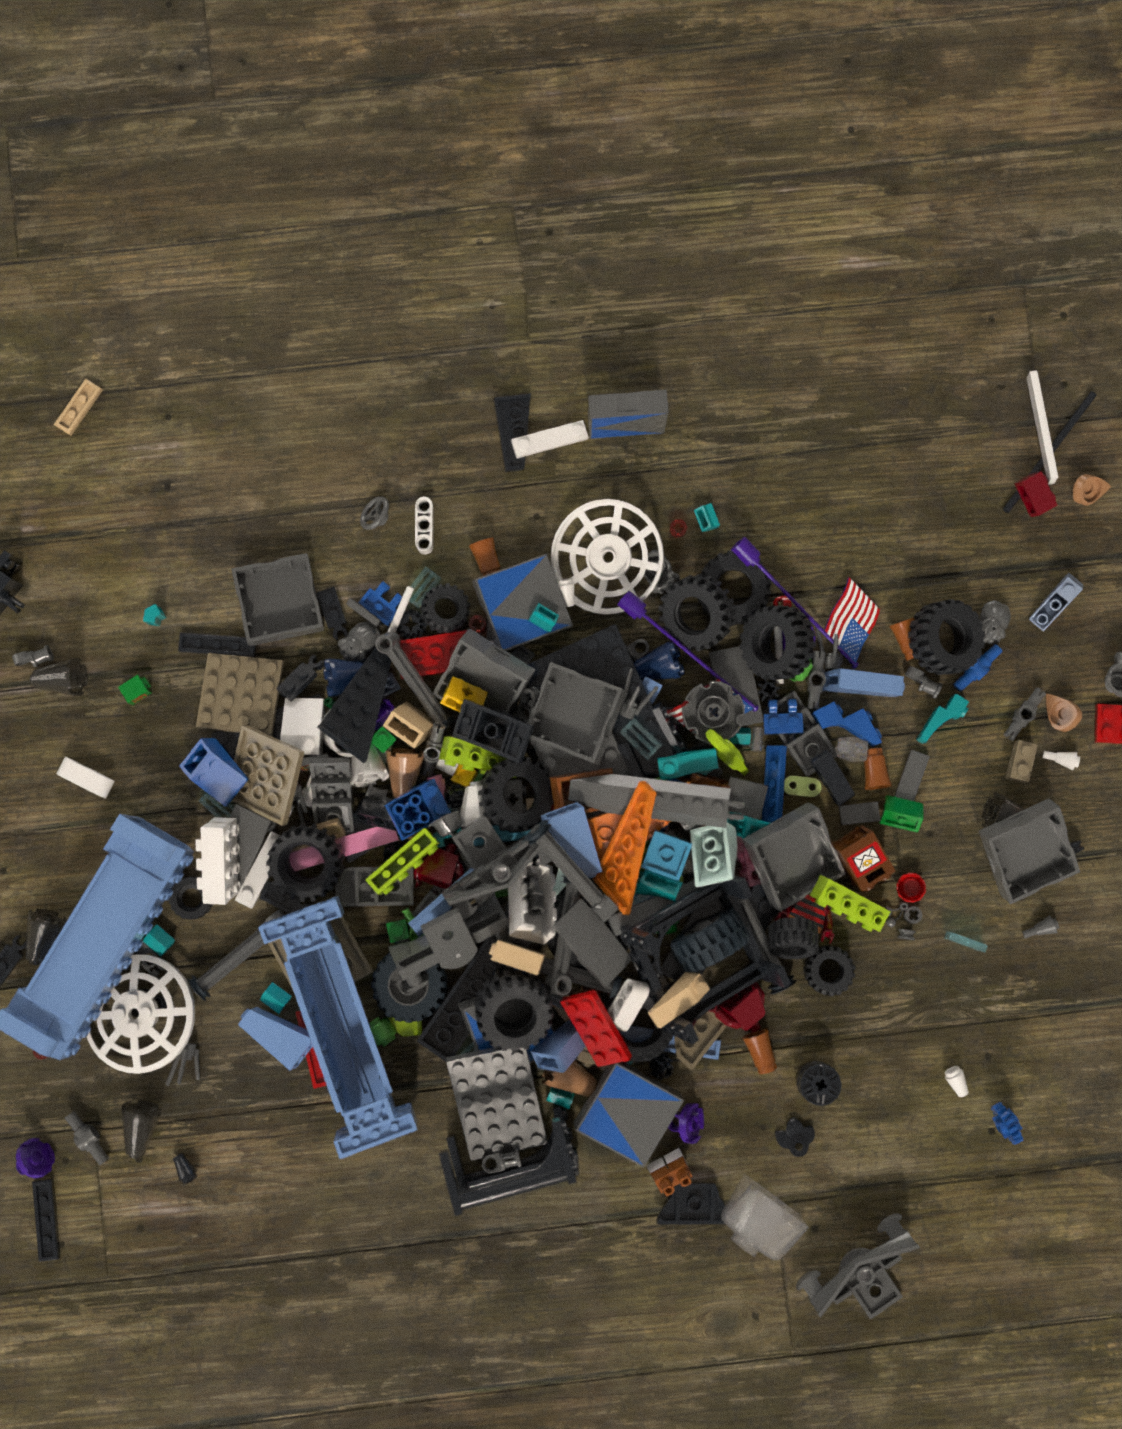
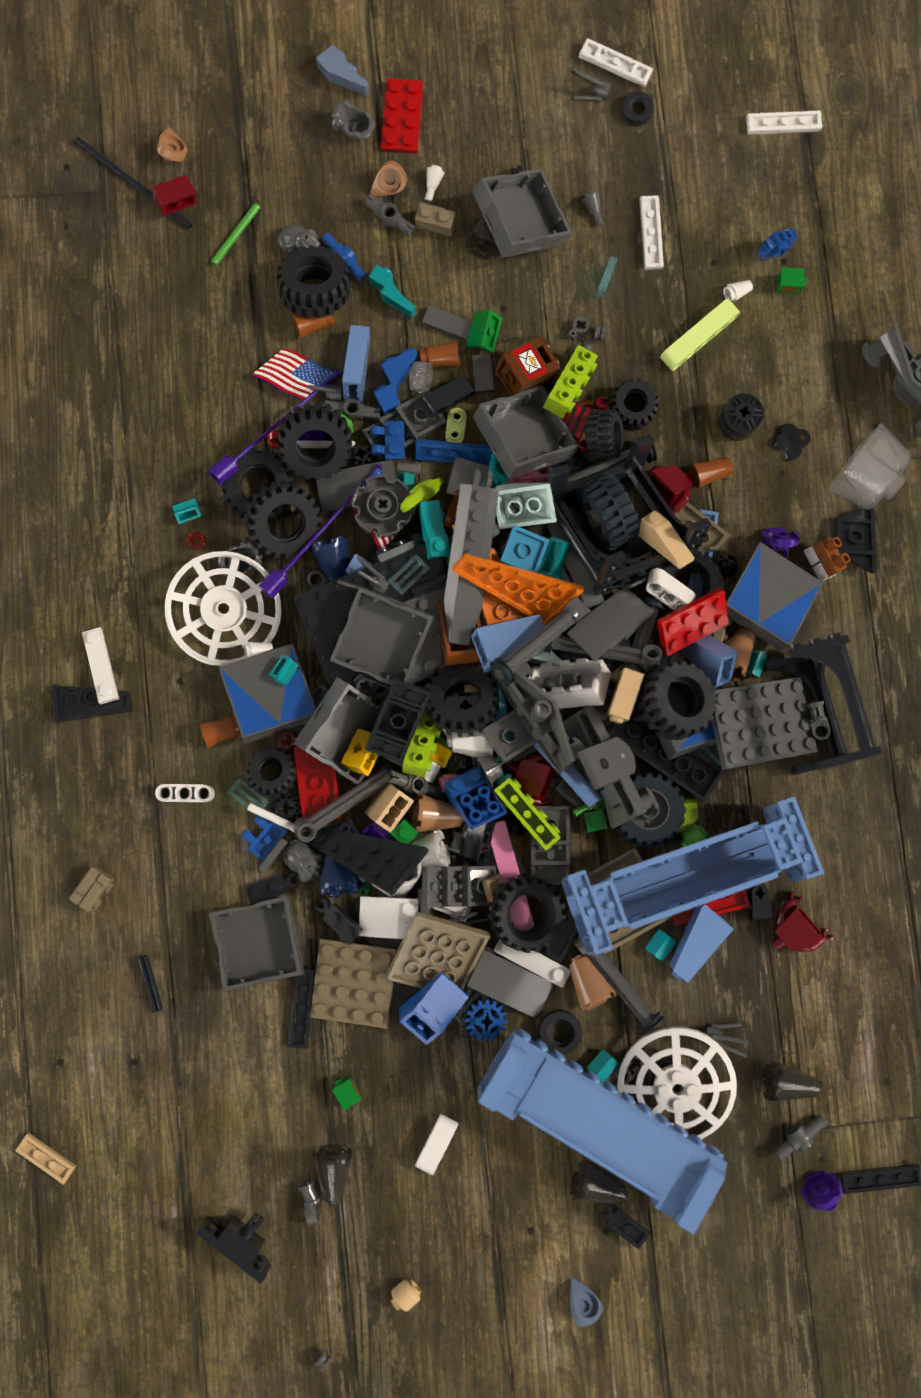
camera: 90 degrees left, 0 degrees up
teal piece [143,604,166,626] -> none
black cone [172,1153,198,1185] -> none
white piece [196,817,240,905] -> none
dark grey piece [360,496,389,530] -> none
dark grey tile [588,390,669,439] -> none
red hair [896,873,926,903] -> none
dark grey connector [905,666,943,699] -> none
white tile [1027,371,1058,485] -> none
sand blue slope [1029,573,1084,632] -> none
none -> dark tan brick [69,866,114,912]
none -> black axle [137,955,163,1013]
none -> bright green bar [211,203,260,266]
none -> blue gear [464,997,508,1042]
none -> medium nougat cone [569,955,617,1013]
none -> white tile [640,195,664,270]
none -> yellowish green beam [660,298,741,371]
none -> black piece [747,884,772,921]
none -> dark red torso [772,891,834,952]
none -> green brick [777,267,807,294]

